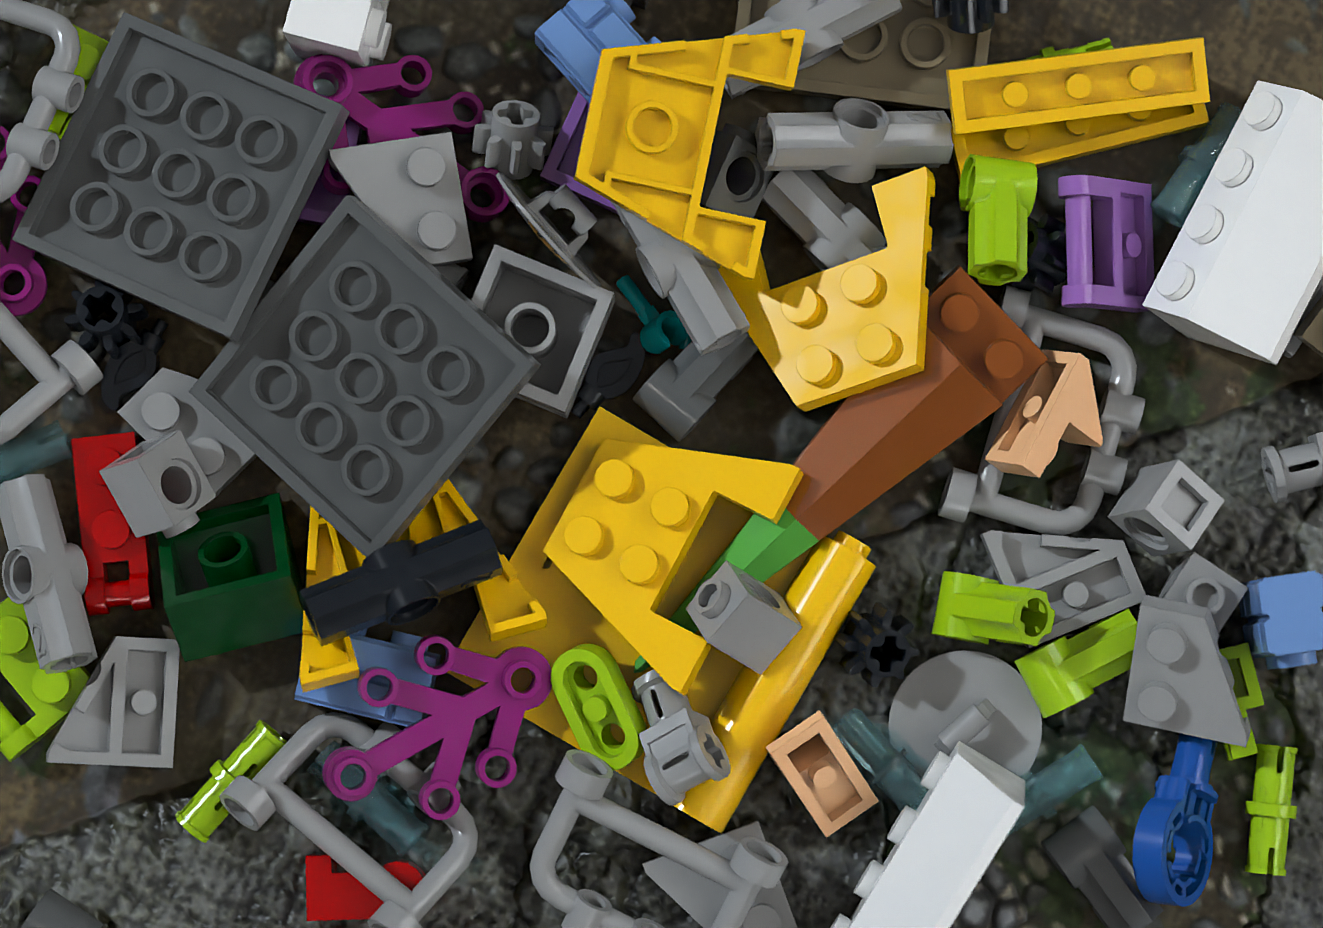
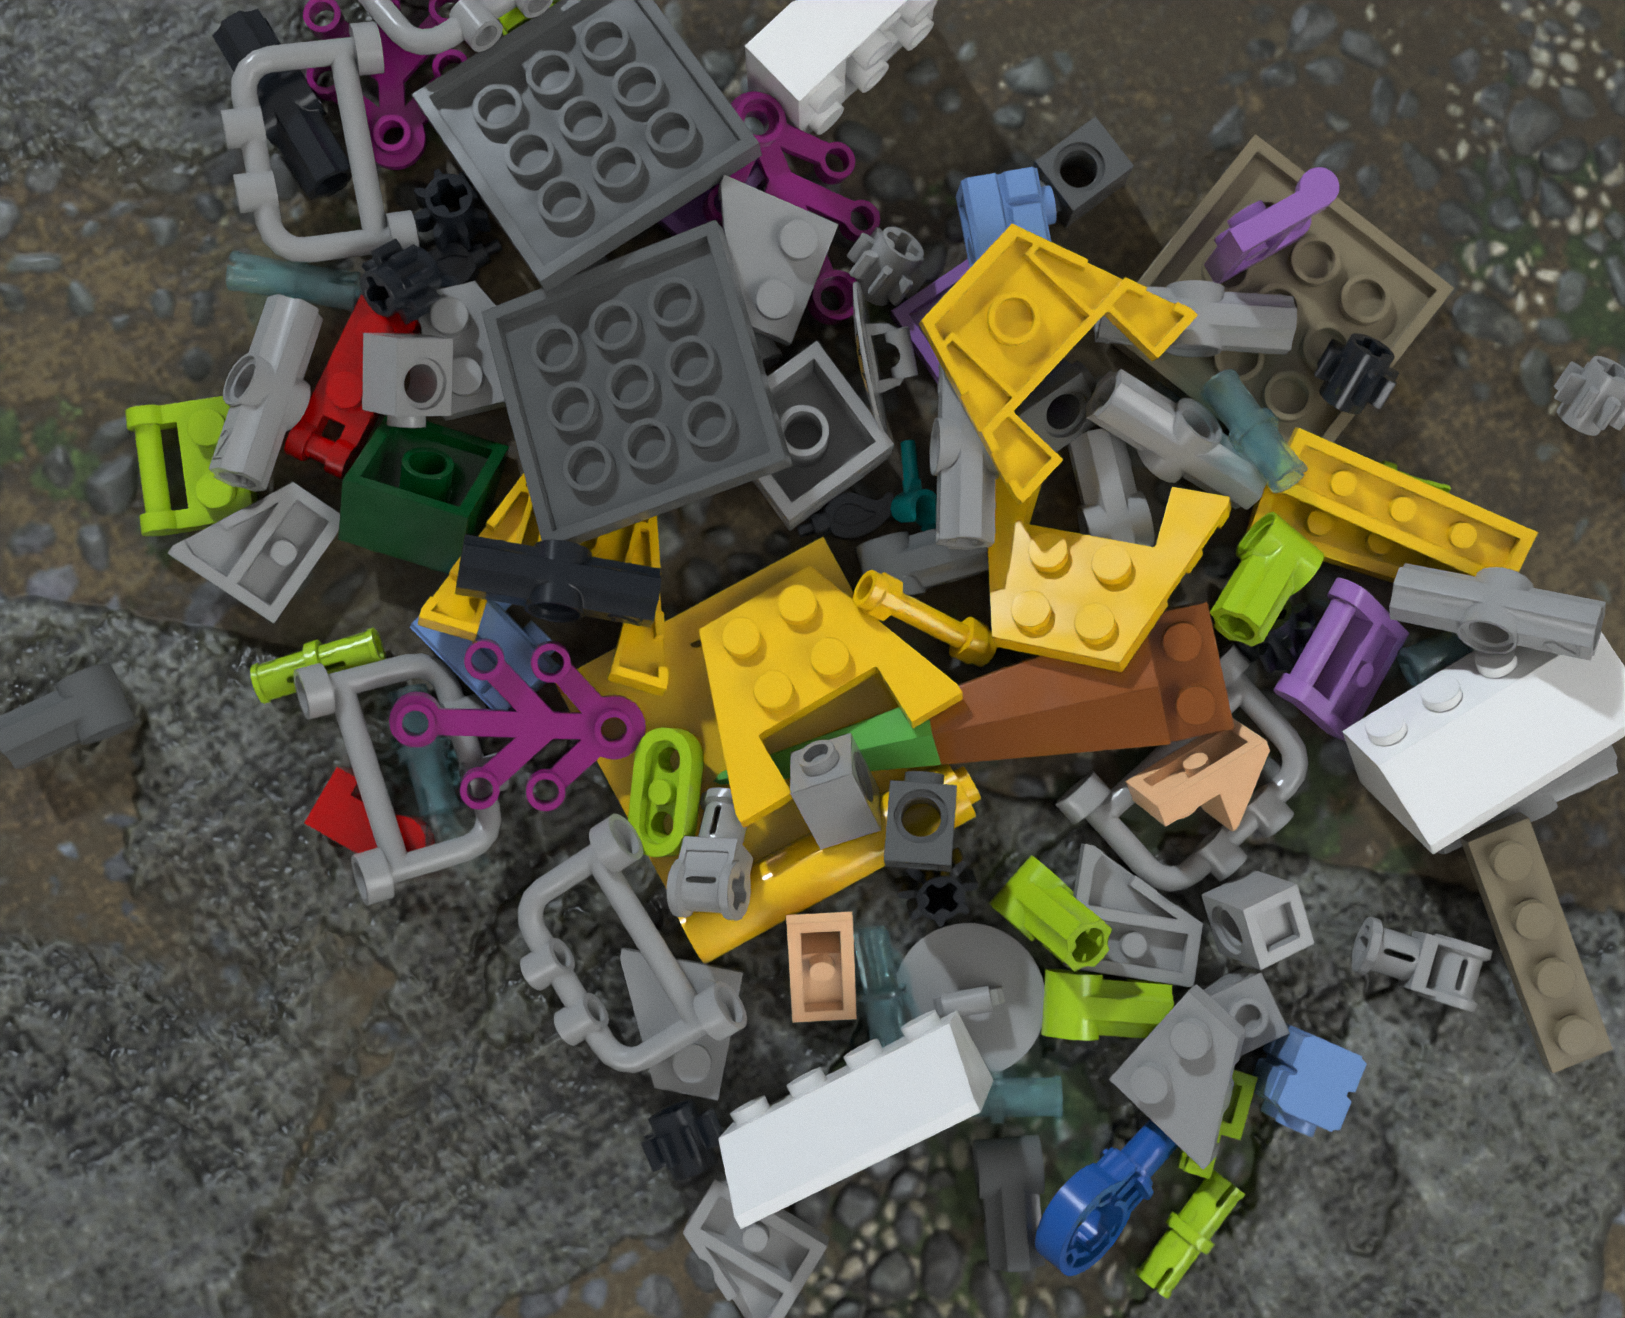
camera: 25 degrees right, 0 degrees up
none -> black gear [360,238,441,324]
none -> yellow bar [853,570,997,667]
none -> dark grey brick [884,771,957,872]
none -> clear light blue pin [1201,369,1308,493]
none -> light grey piece [1389,563,1606,661]

